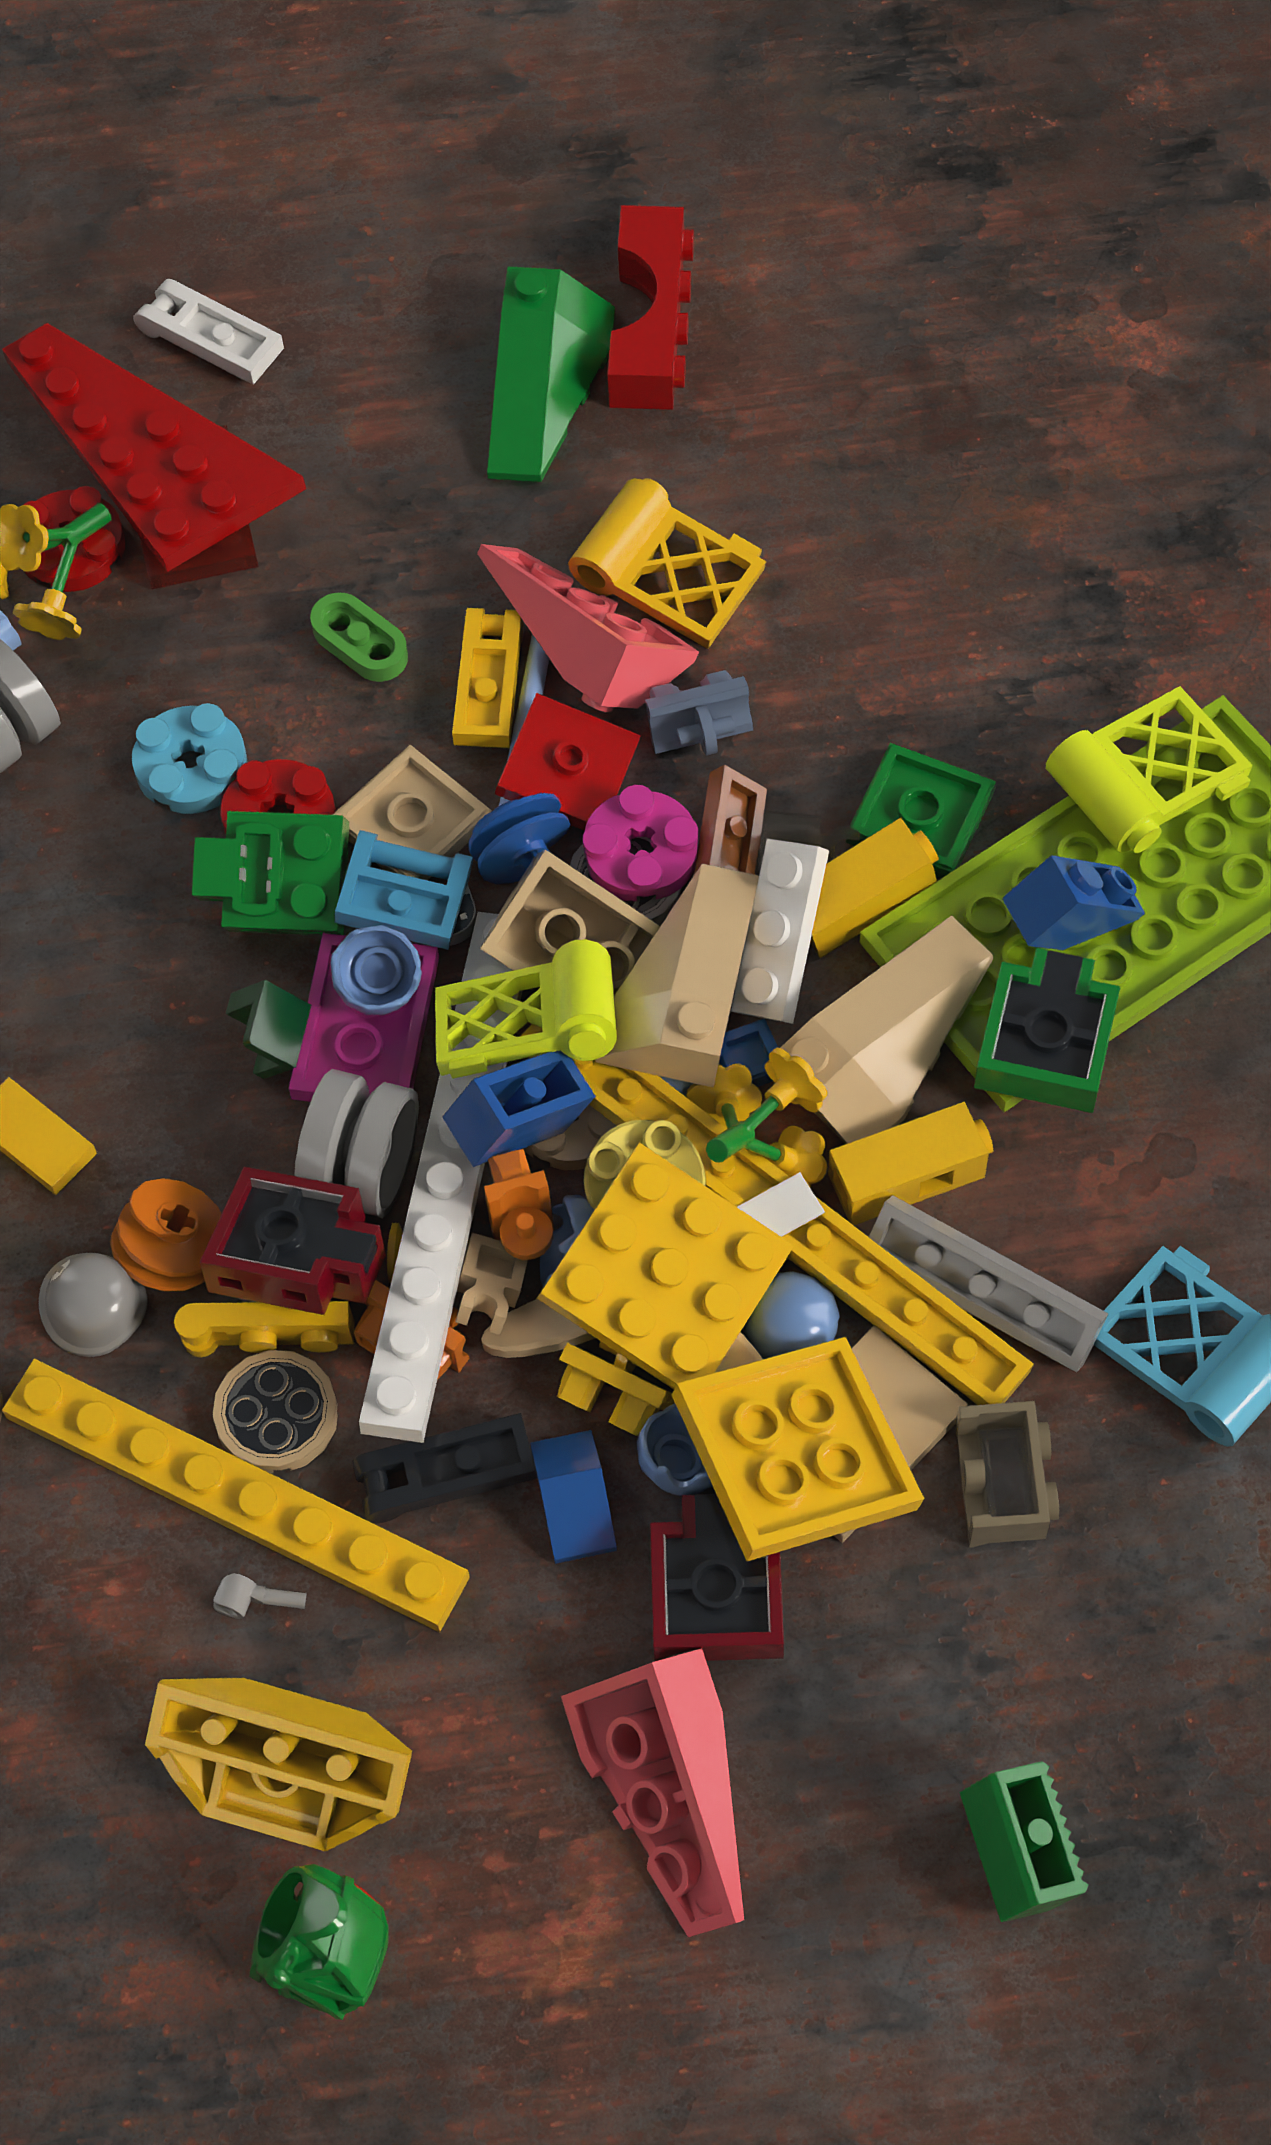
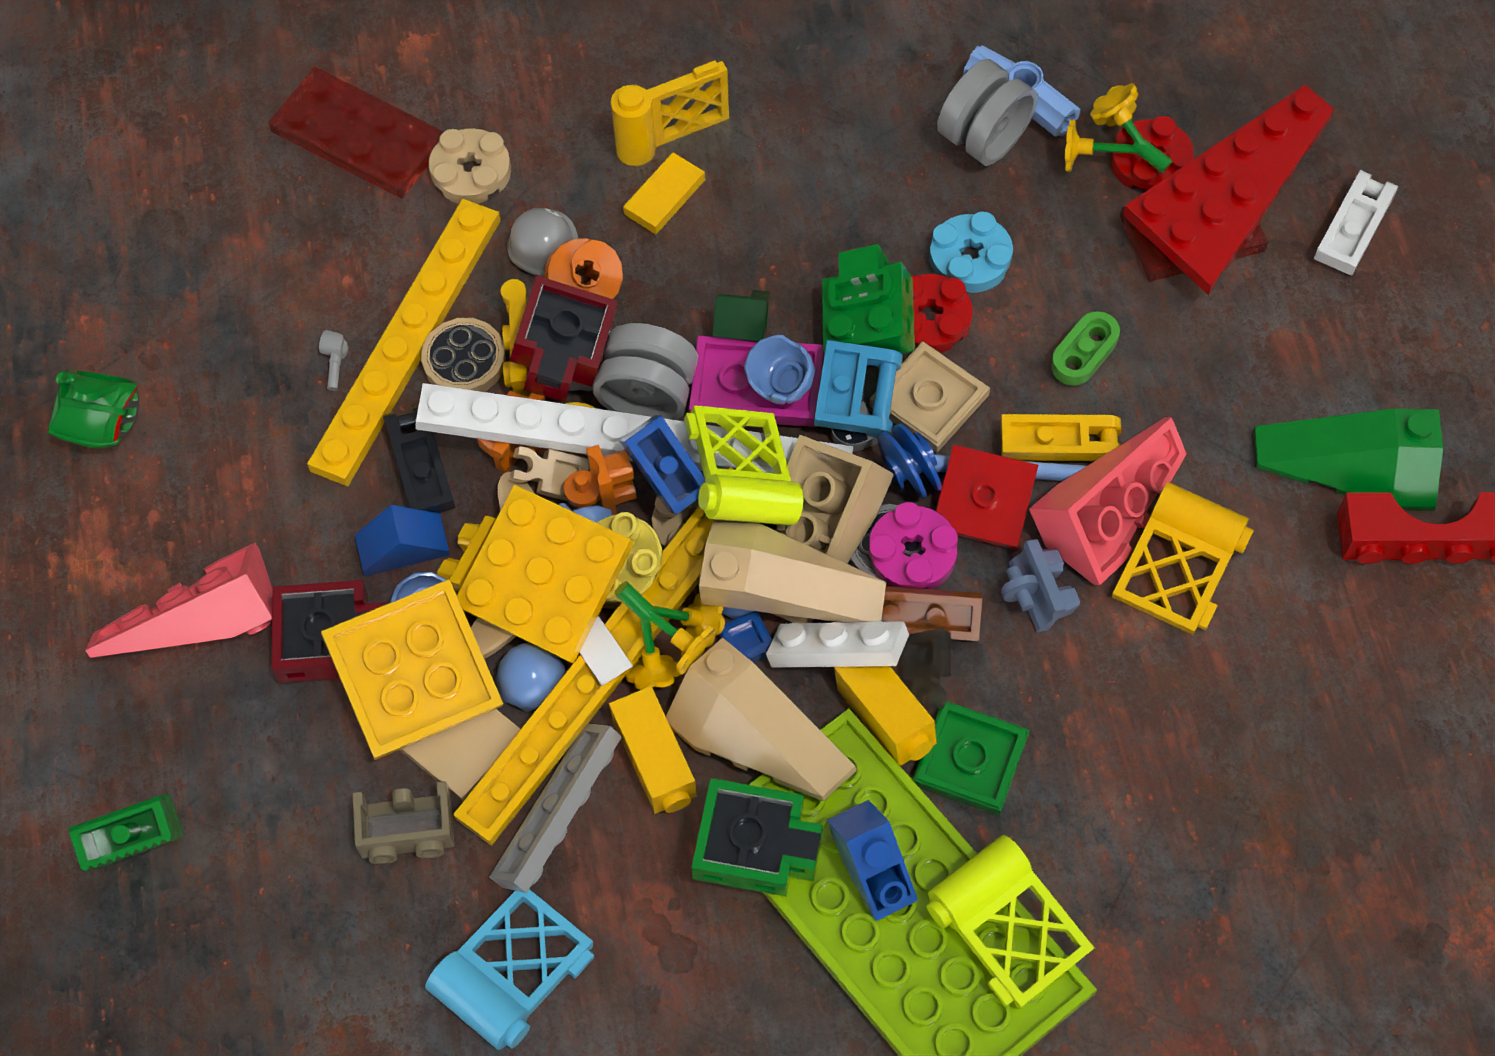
camera: 85 degrees right, 0 degrees up
yellow wedge [145,1678,412,1852] -> none

